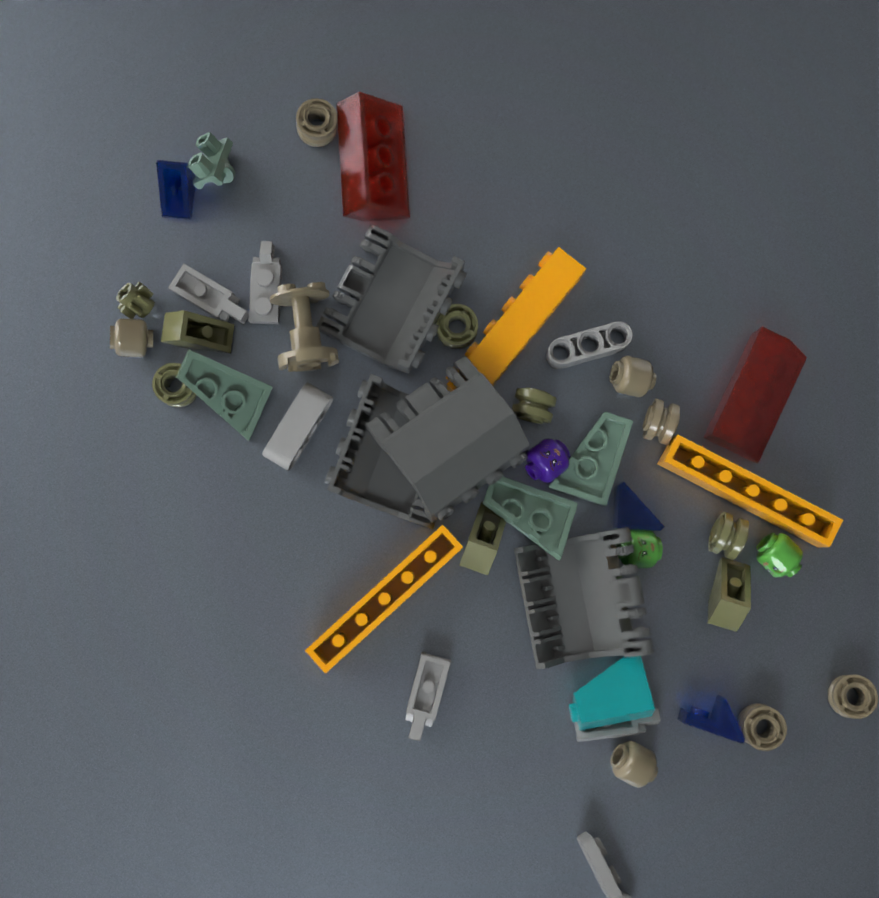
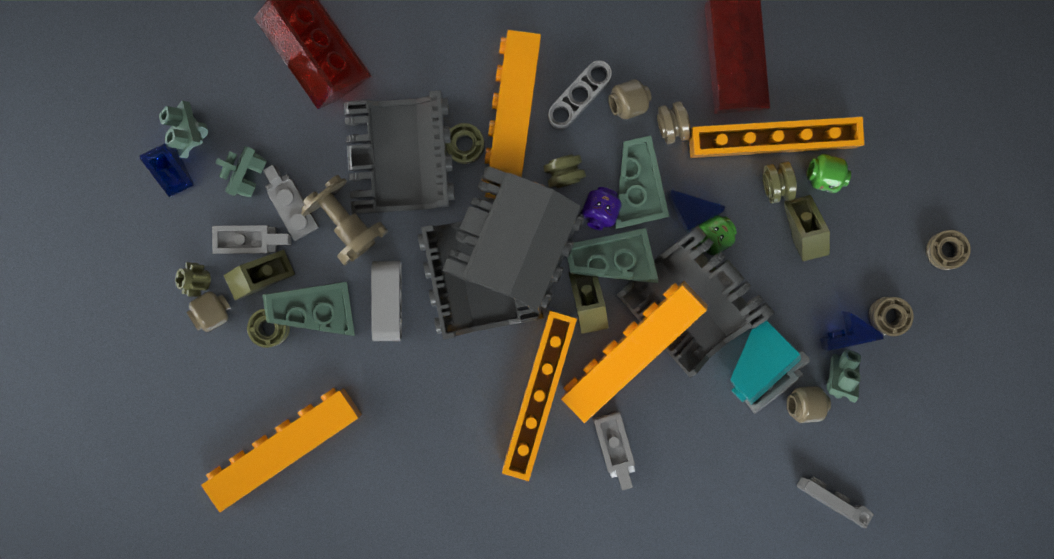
camera: 35 degrees left, 5 degrees up
dark tan wheel [296,98,337,147] -> none
none -> light orange brick [201,388,362,512]
none -> sand green hips [216,146,267,197]
none -> light orange brick [561,281,708,423]
none -> sand green hips [827,349,861,403]

